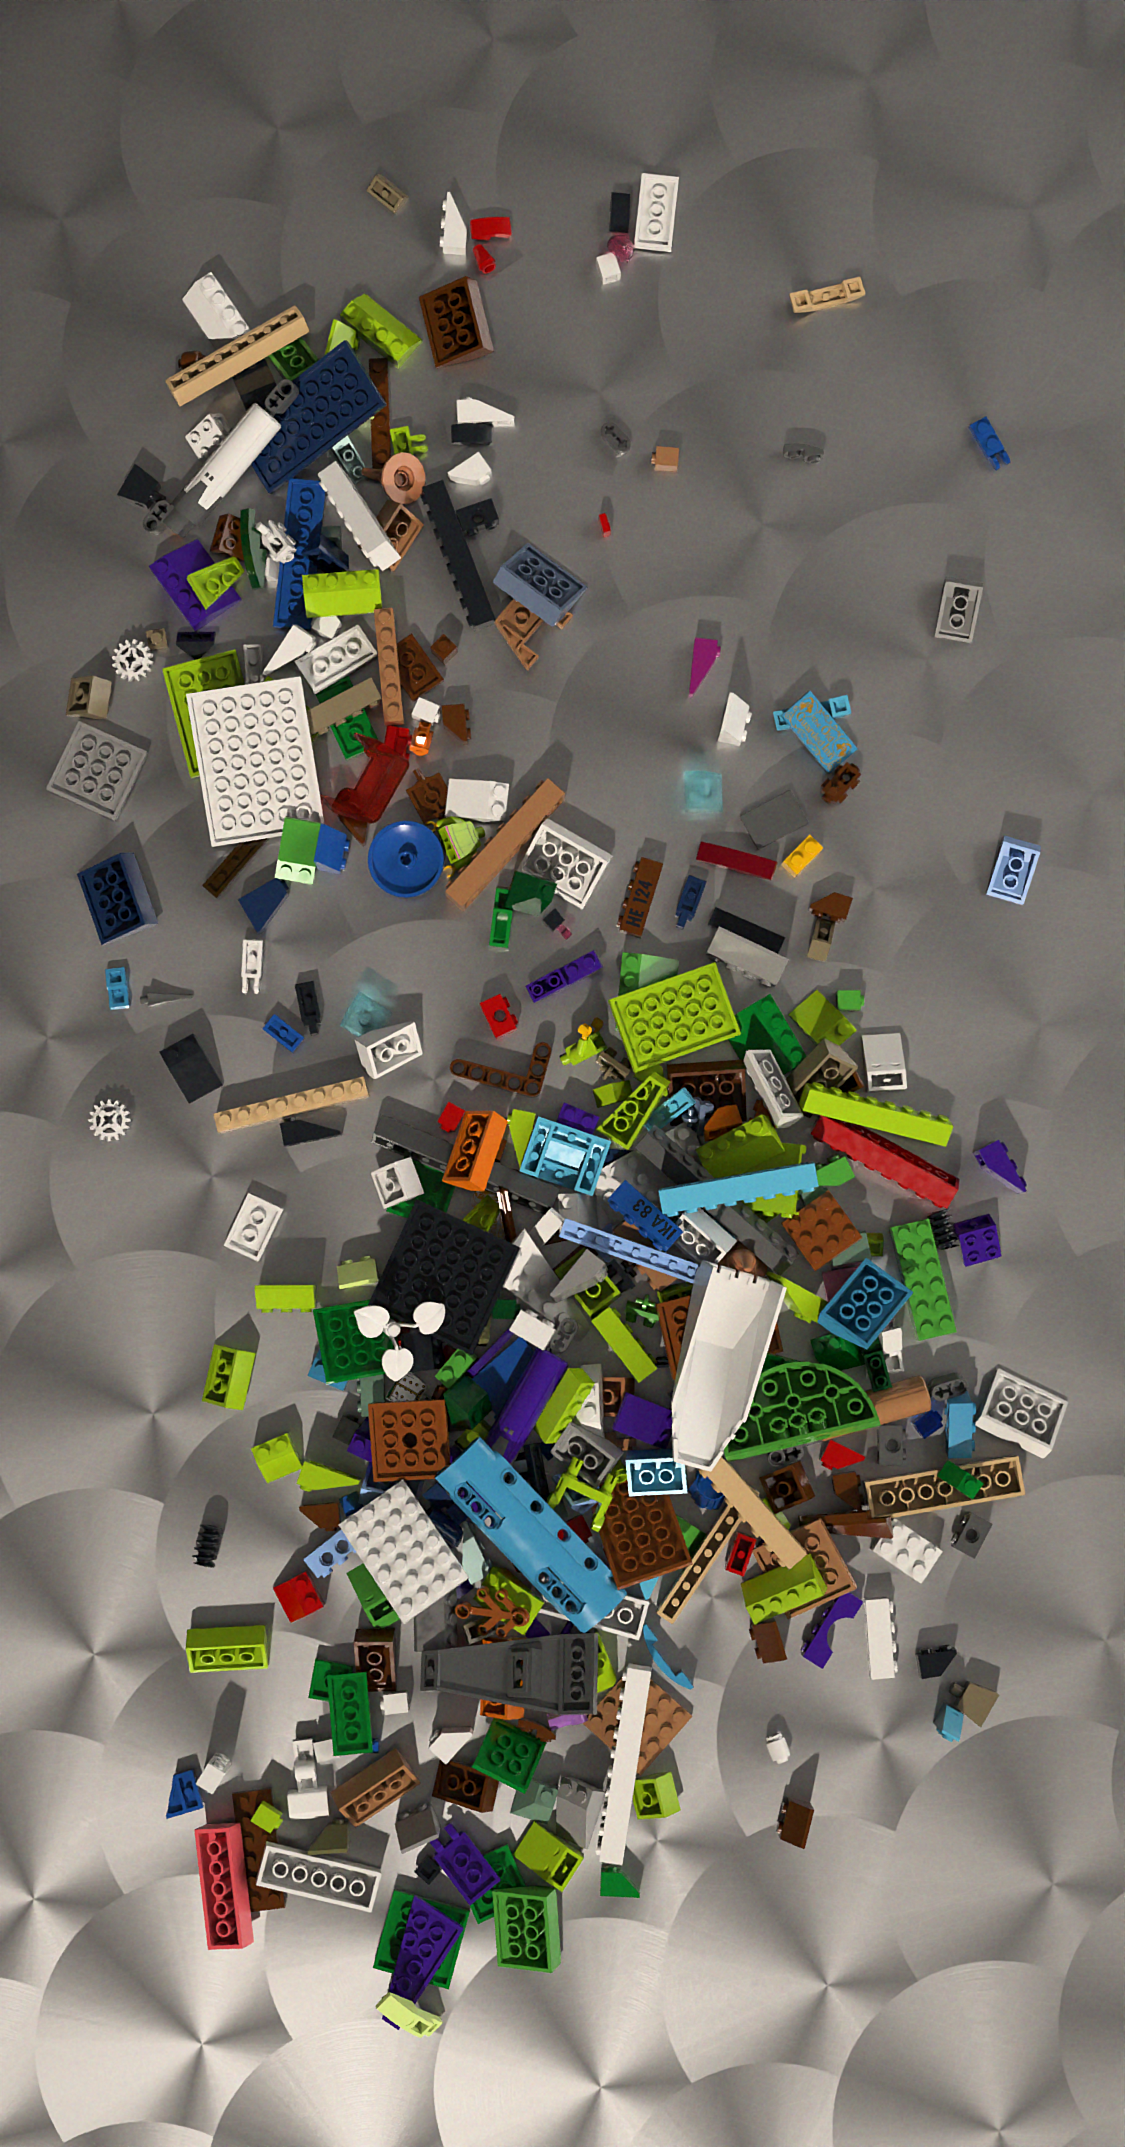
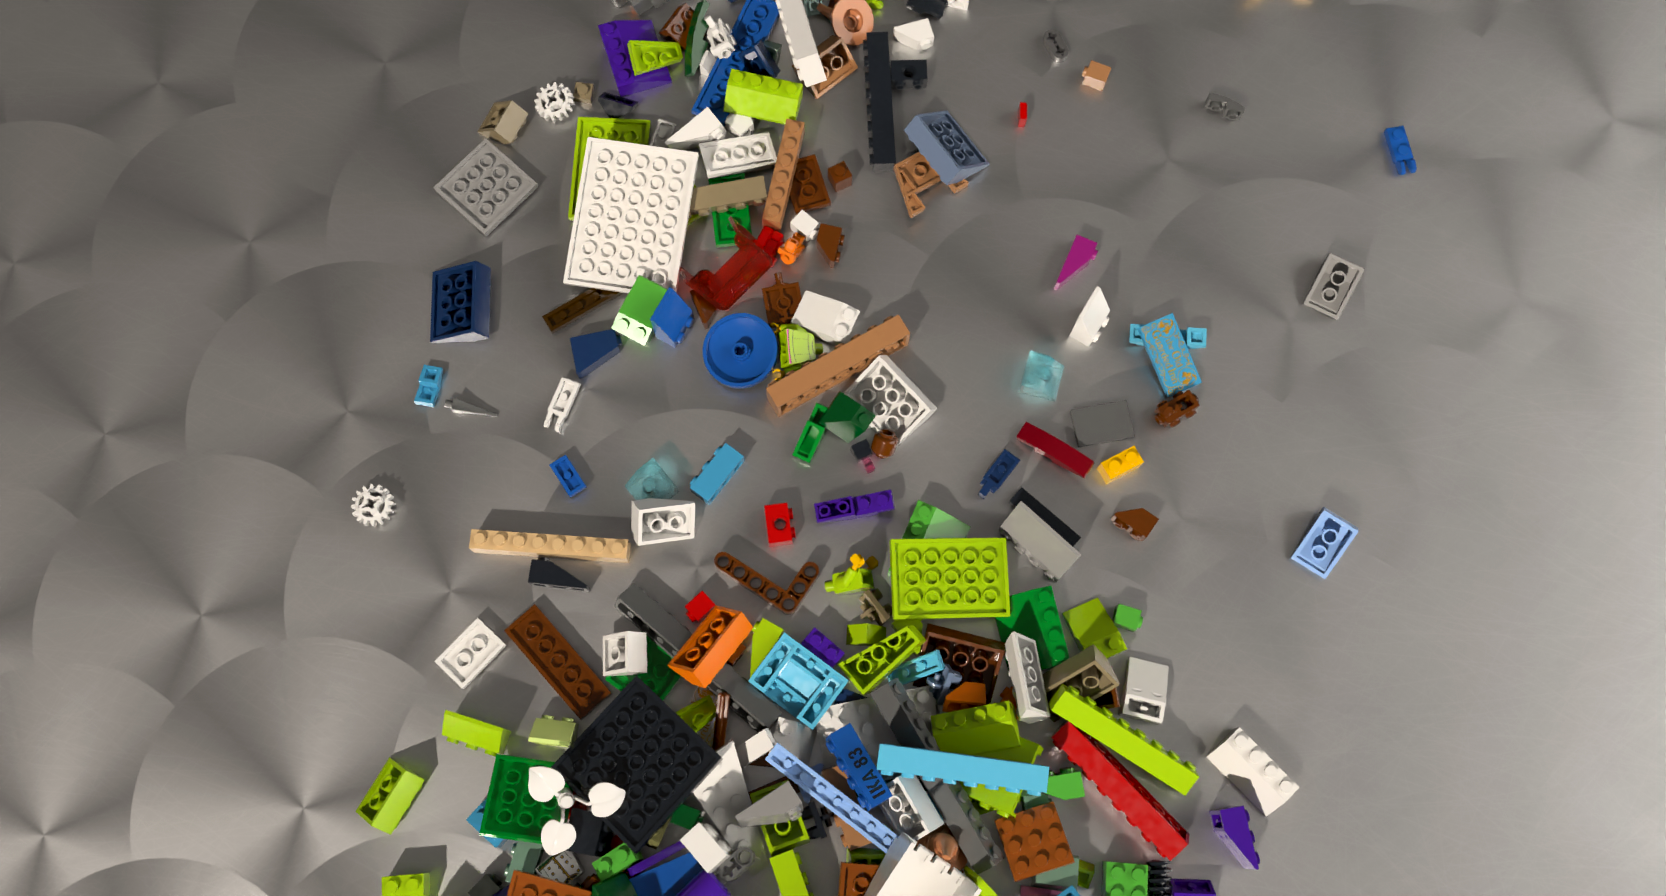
camera: 20 degrees right, 10 degrees down
black slope [159,1034,223,1104] -> none
black hinge [295,981,321,1036] -> none
reddish brown brick [617,857,663,939] -> none
bright green hips [625,1294,659,1328] -> none
dark tan slope [807,917,835,962] -> none
none -> reddish brown plate [504,604,612,720]
none -> dark azure brick [690,443,745,505]
none -> reddish brown head [871,429,898,459]
none -> white slope [1206,727,1300,817]

